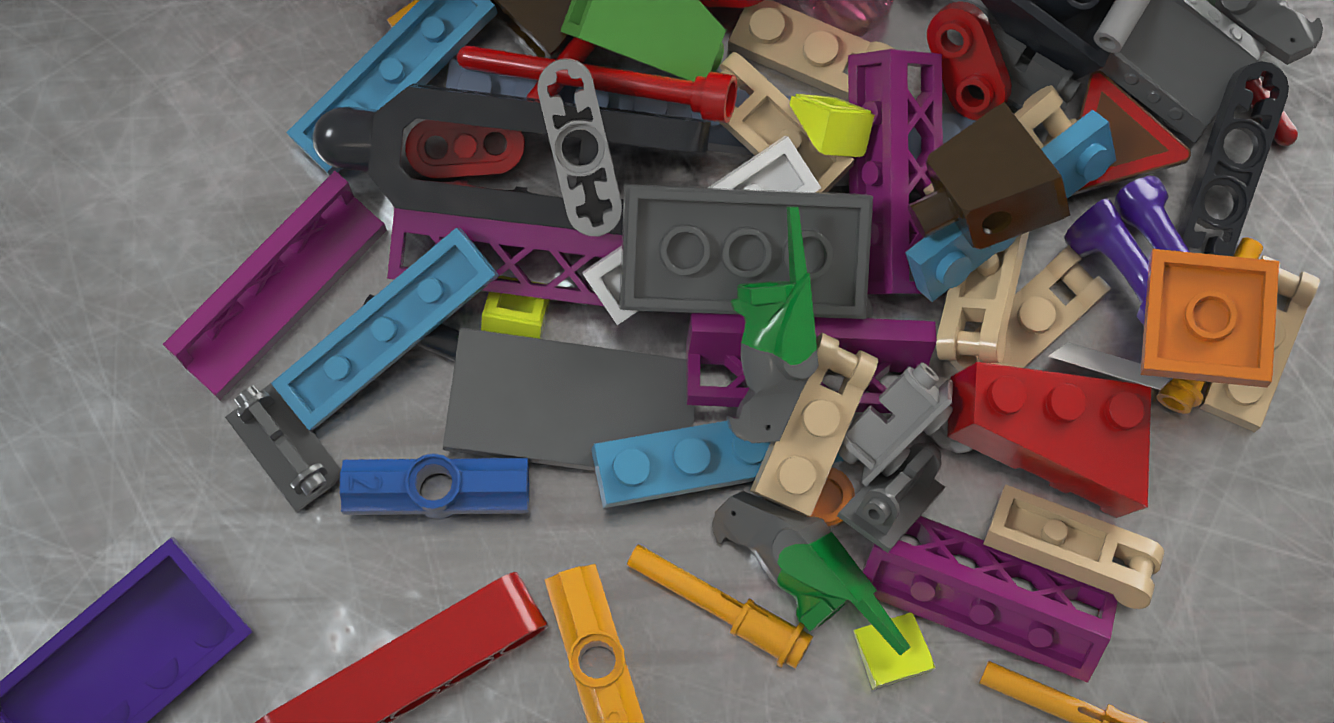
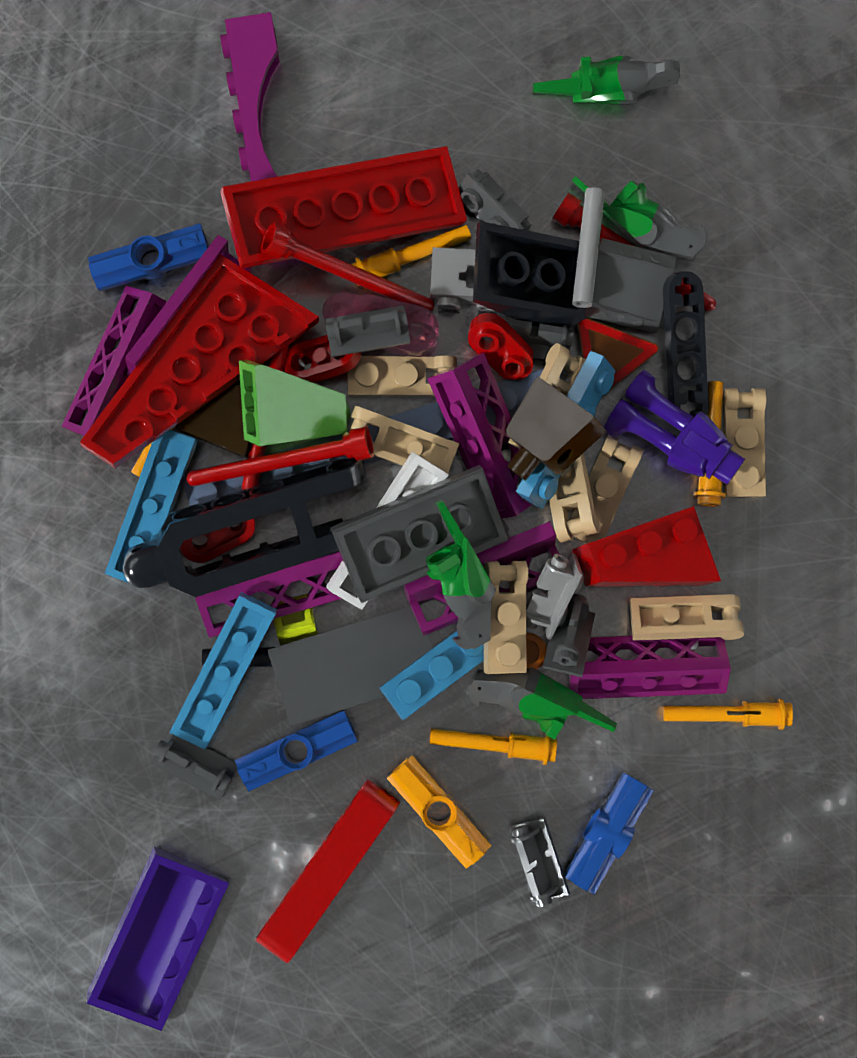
camera: 30 degrees left, 10 degrees up
magenta fence [162,171,387,400] -> none
light grey beam [538,58,622,236] -> none
neon yellow slope [789,94,875,157] -> none
neon yellow slope [853,613,935,690] -> none
white sticker [1048,342,1173,390] -> none
orange plate [1140,249,1279,388] -> none

